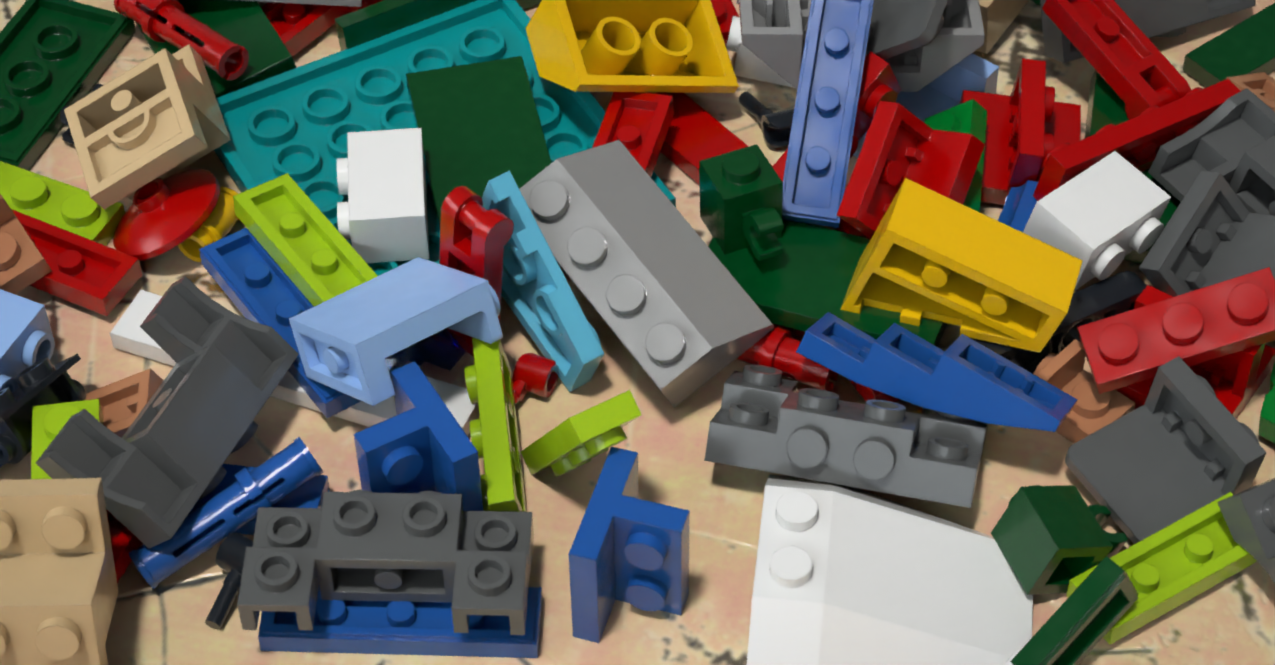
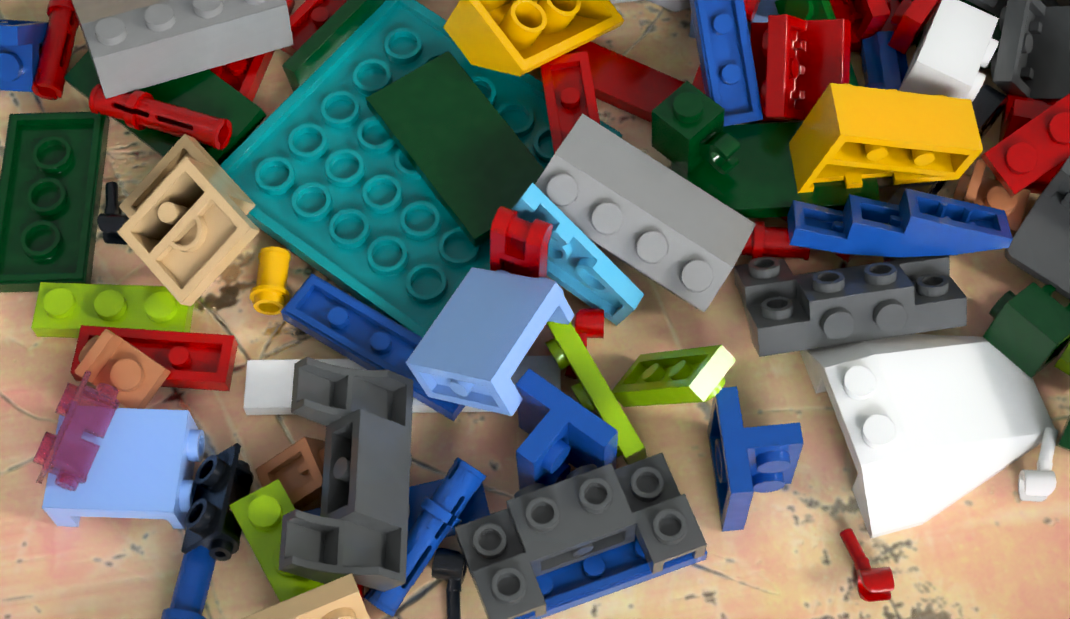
camera: 20 degrees left, 15 degrees up
red dish [113,169,220,261] -> none
lime plate [233,173,378,306] -> none
white brick [336,128,429,263] -> none
black hand [738,91,794,149] -> none

